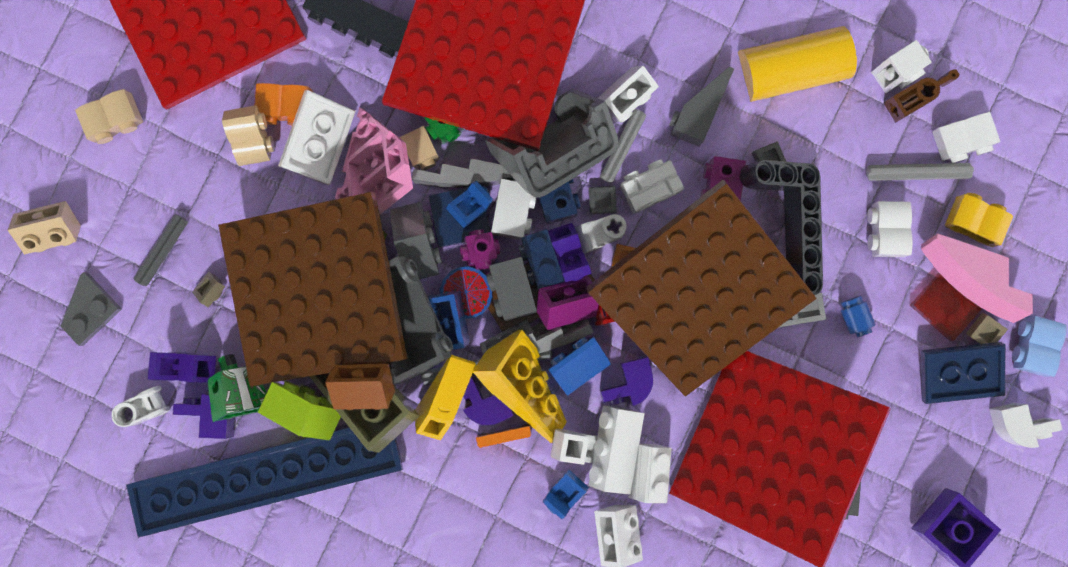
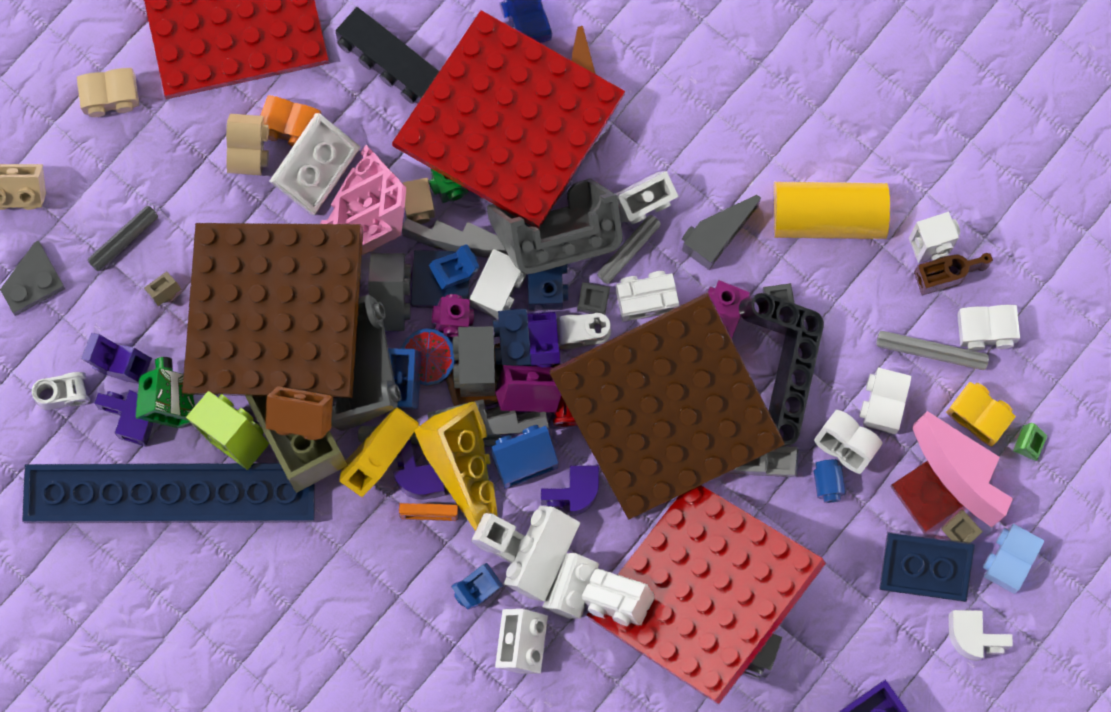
camera: 10 degrees right, 10 degrees down
none -> white brick [582,568,654,626]
none -> white brick [814,410,883,474]
none -> bright green slope [1013,423,1047,461]

